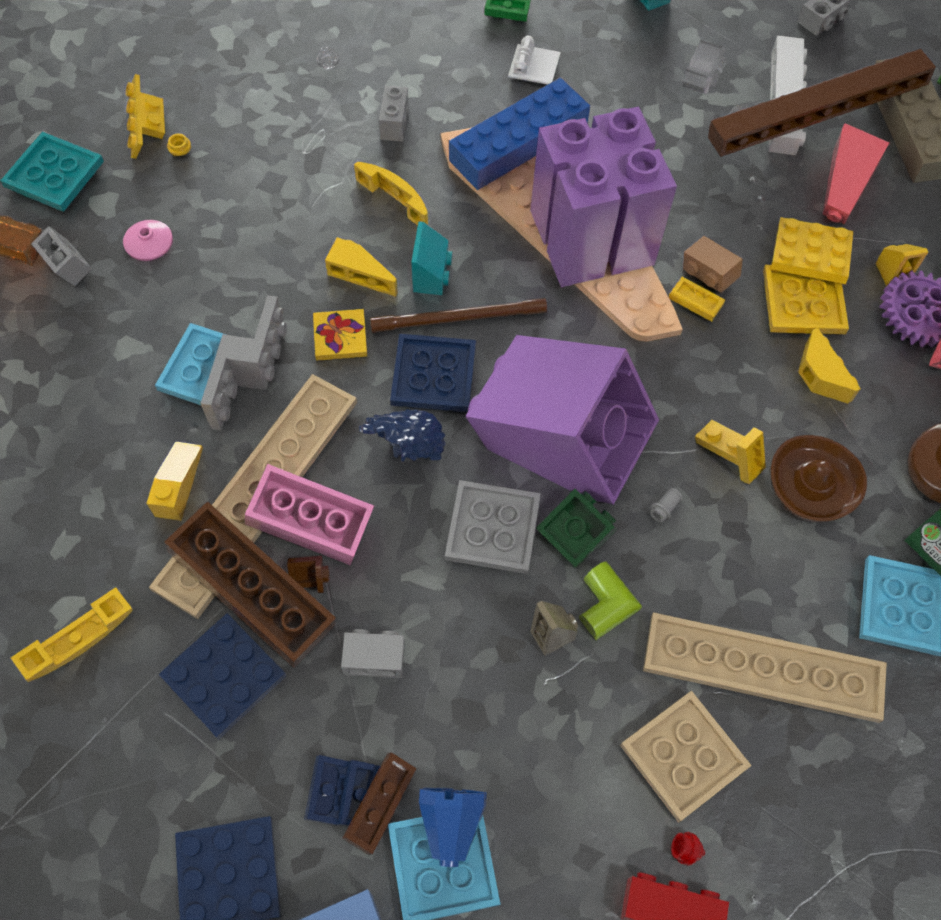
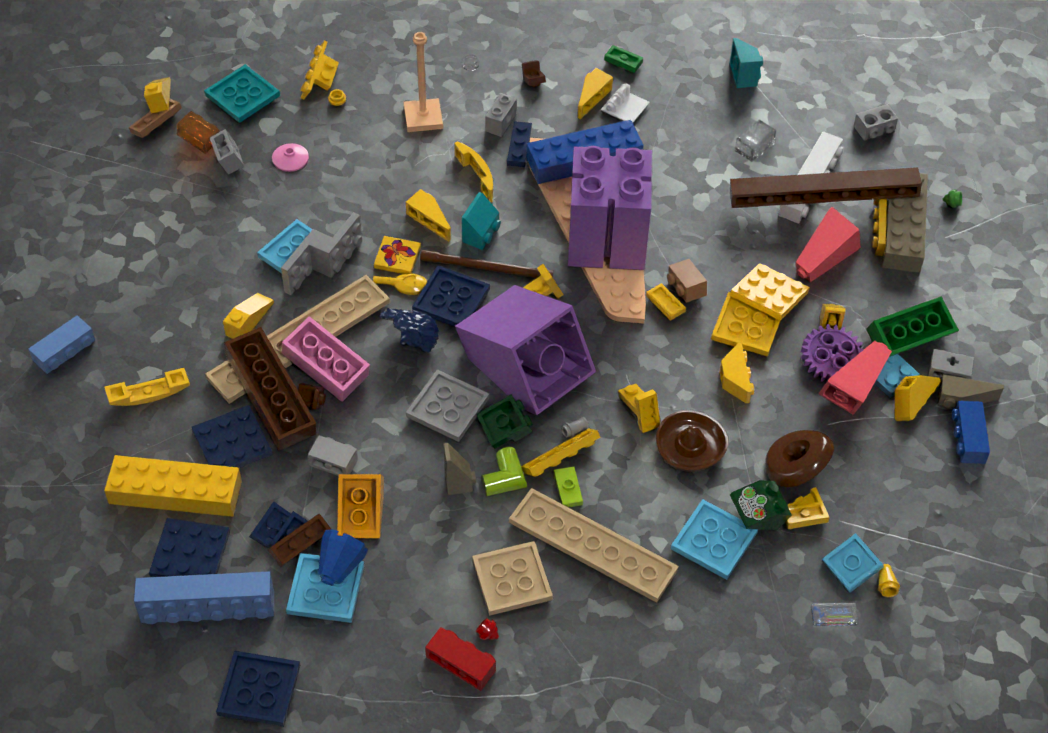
camera: 20 degrees right, 10 degrees down
none -> yellow brick [104,455,242,517]
none -> light orange slope [337,474,384,538]
none -> yellow piece [373,273,427,295]
none -> light nougat tile [403,32,443,132]
none -> dark blue plate [507,121,532,167]
none -> yellow plate [521,428,601,477]
none -> reddish brown bracket [522,60,546,87]
none -> yellow bracket [523,264,564,299]
none -> lime plate [554,467,583,507]
none -> yellow slope [578,68,613,119]
none -> yellow plate [872,199,887,256]

